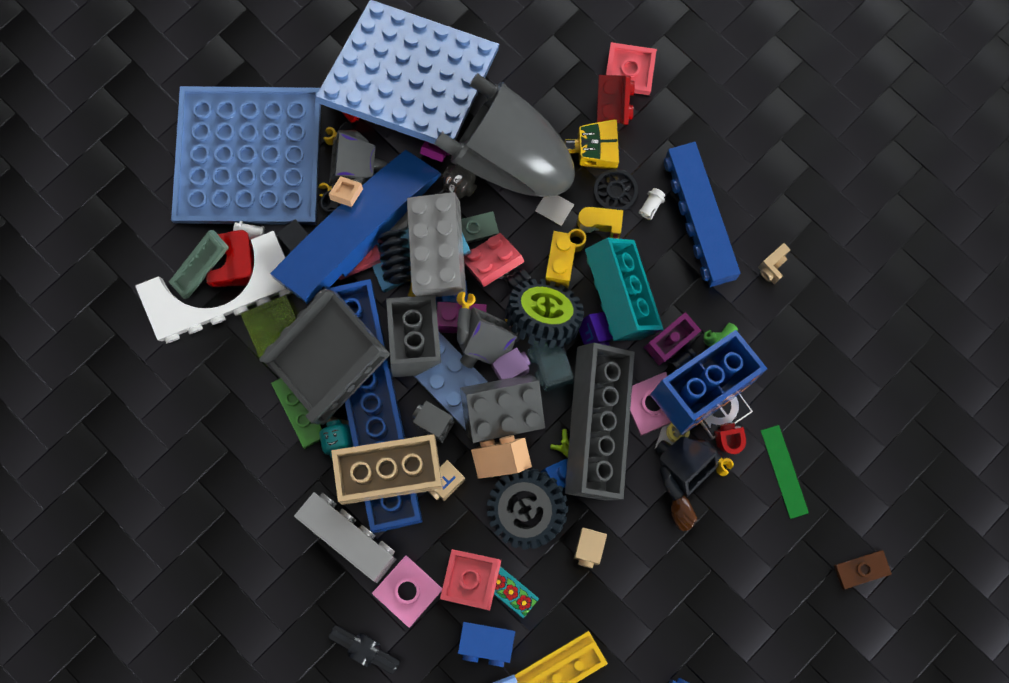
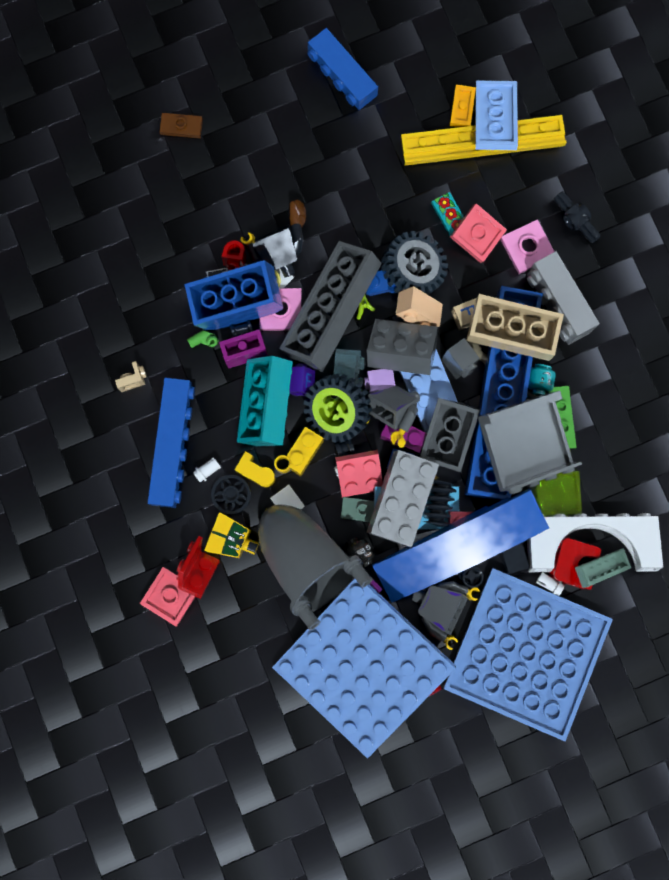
camera: 155 degrees left, 5 degrees up
light nougat plate [329,176,363,207] -> none
blue brick [458,622,515,667] -> none
tan brick [574,528,607,568] -> none
green sticker [761,425,809,519] -> none

